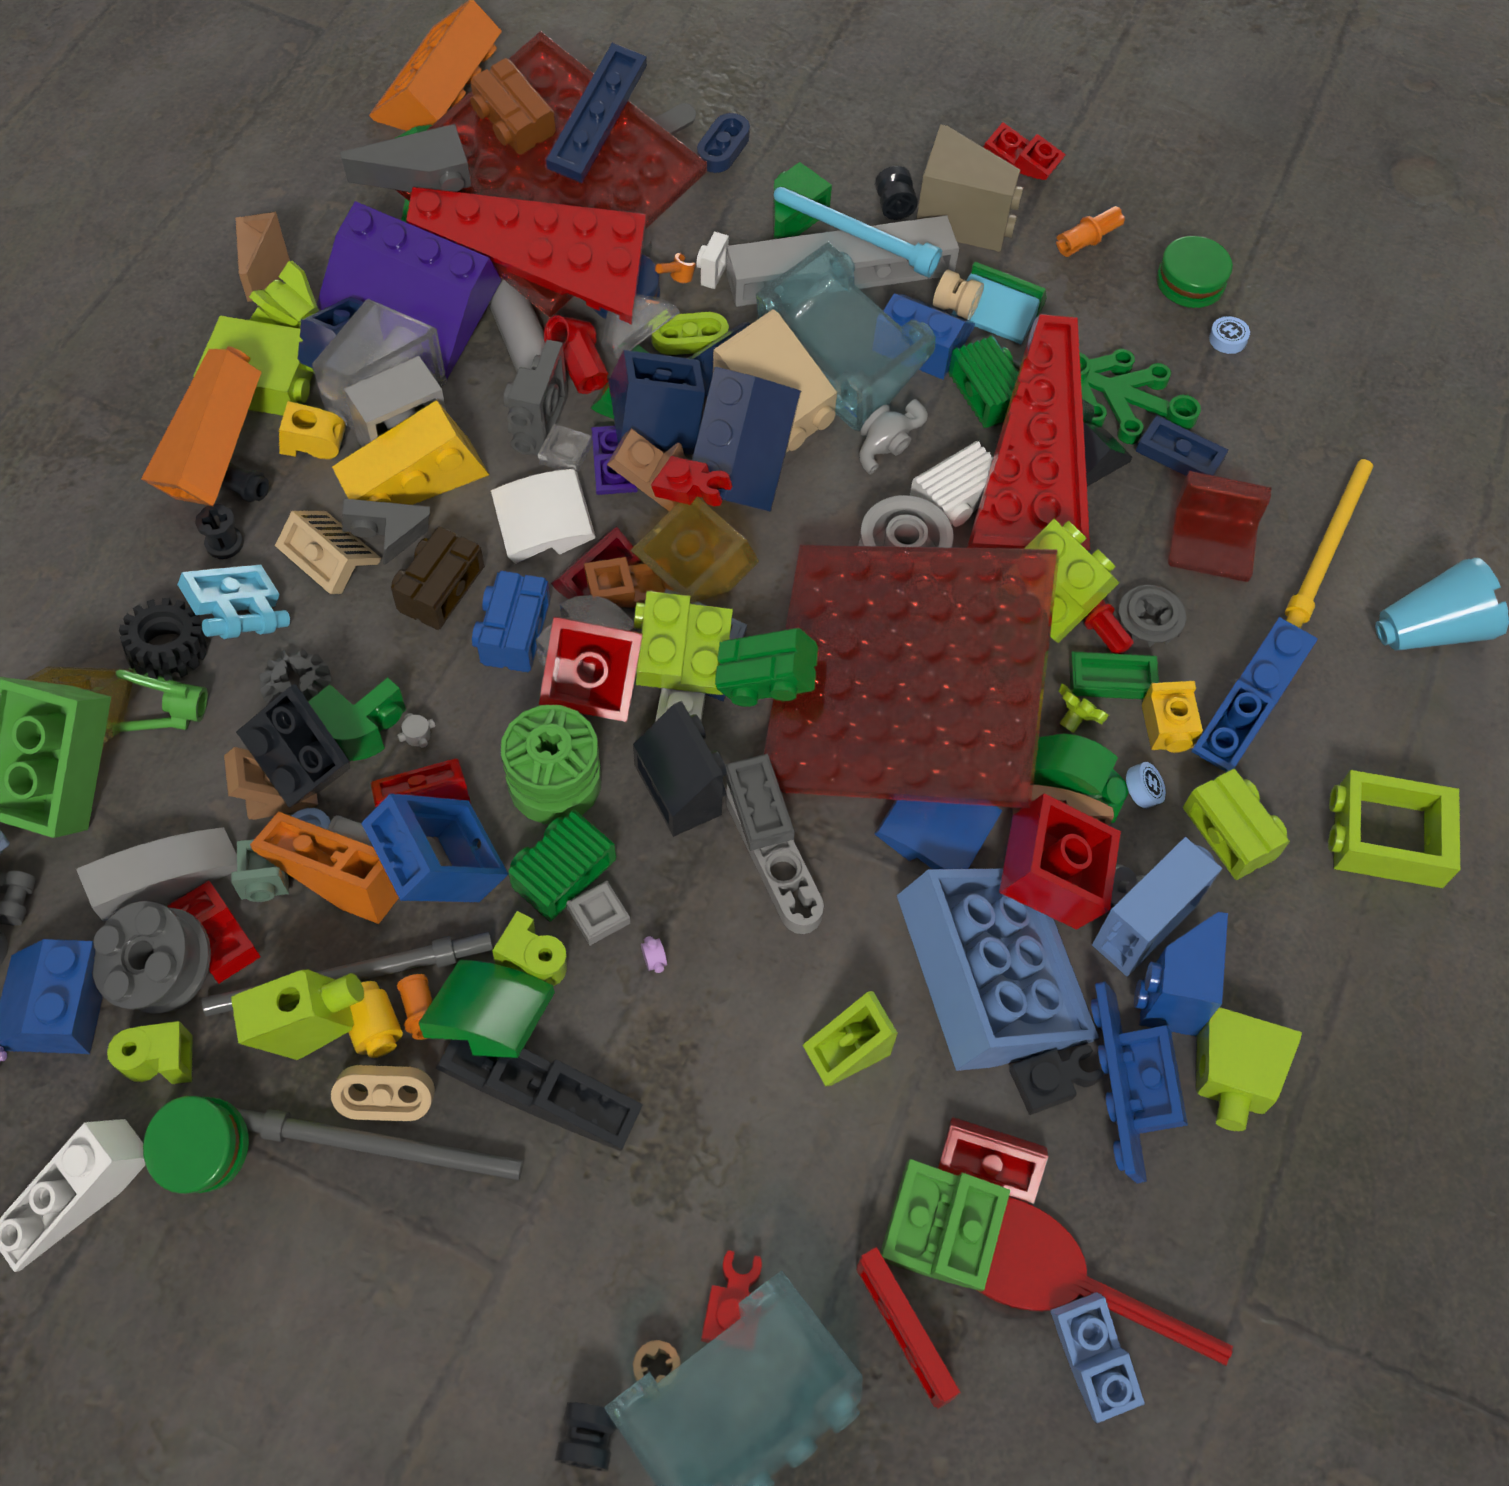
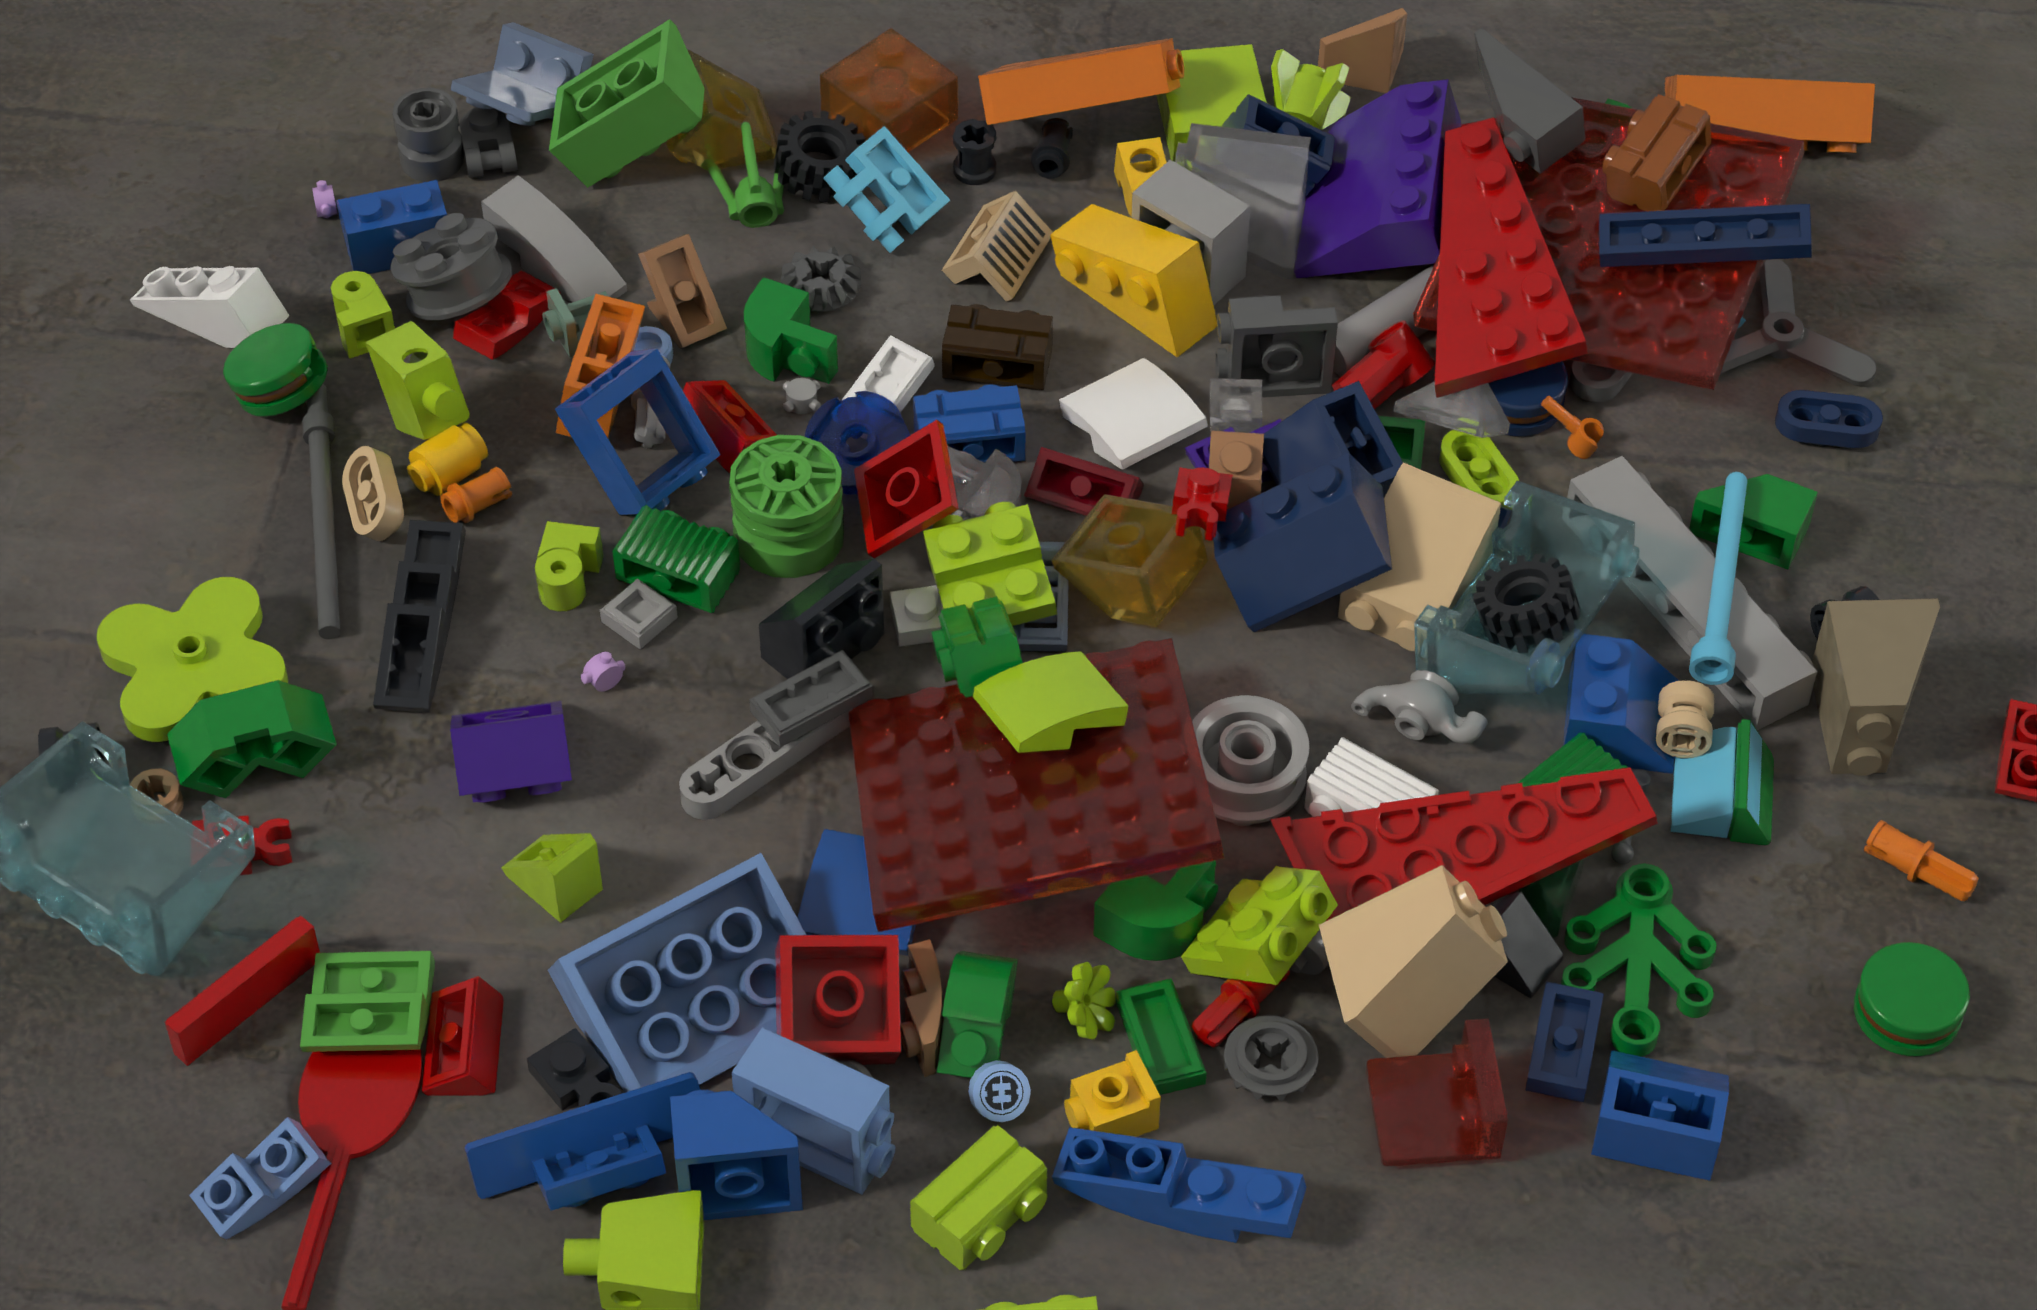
camera: 75 degrees right, 10 degrees down
dark grey bar [202,932,493,1017] -> none
black slope [236,684,350,808] -> none
dark grey slope [342,498,430,565] -> none
green slope [418,960,555,1058] -> none
dark orange slope [584,557,675,608] -> none
white plate [696,231,729,289] -> none
light blue tile [1209,316,1250,354] -> none
yellow bar [1285,459,1373,629] -> none
none -> lime plant [97,577,288,742]
none -> green brick [167,680,337,799]
none -> dark purple slope [450,701,572,802]
none -> clear blue plate [805,391,910,495]
none -> clear orange brick [820,28,958,152]
none -> white plate [831,335,935,445]
none -> lime slope [973,651,1129,753]
none -> tan slope [1319,865,1508,1068]
none -> black tyre [1473,554,1580,653]
none -> blue slope [1591,1050,1729,1181]

